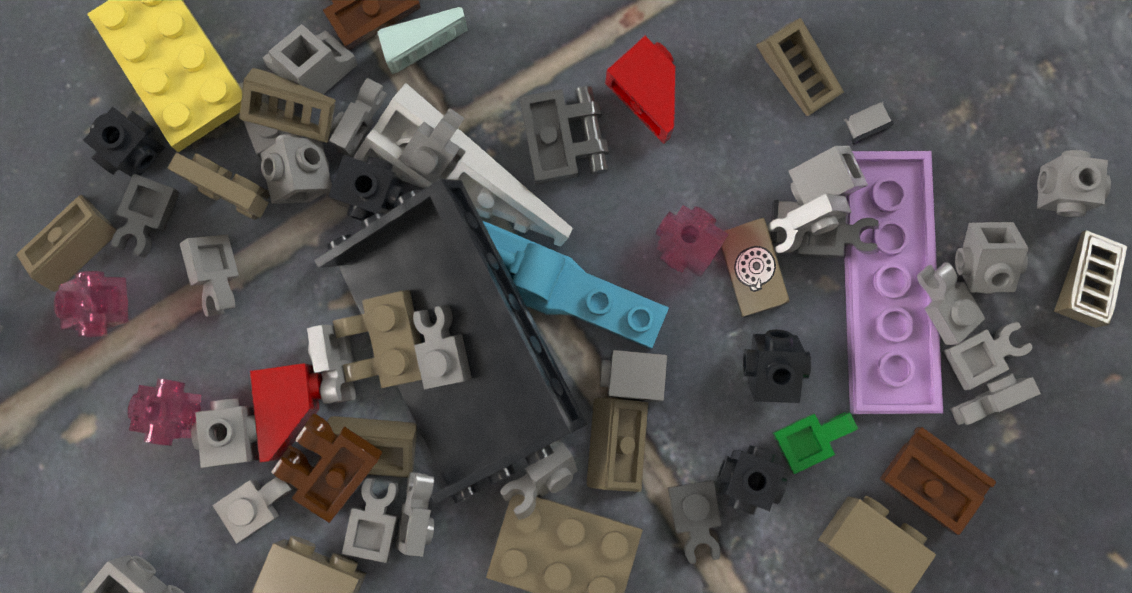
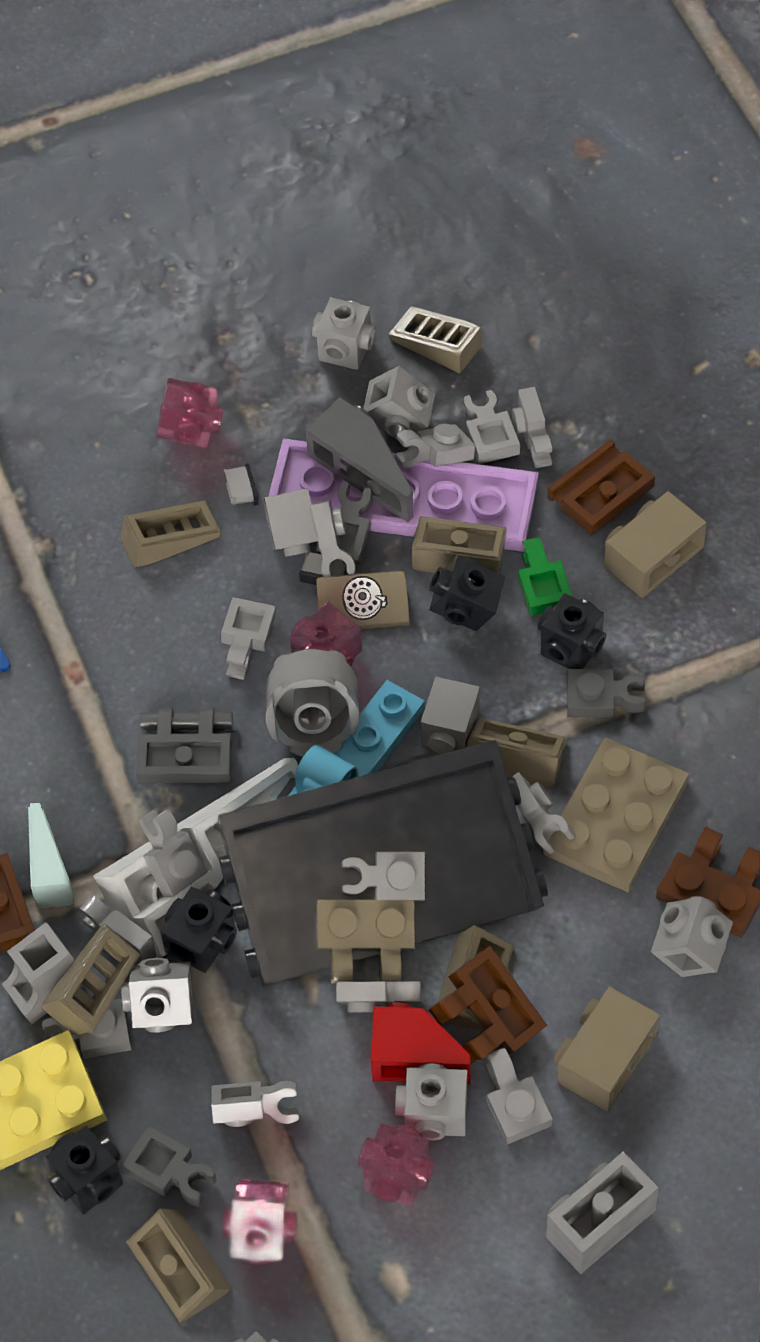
camera: 75 degrees left, 25 degrees down
dark tan plate [167,152,270,220] -> none
light grey plate [342,477,399,563] -> none
light grey plate [395,472,434,557] -> none
red slope [605,35,676,144] -> none
none -> clear pink brick [156,378,224,448]
none -> light grey plate [221,597,276,680]
none -> light grey brick [266,649,359,756]
none -> dark grey slope [306,397,414,522]
none -> dark tan slope [412,516,507,574]

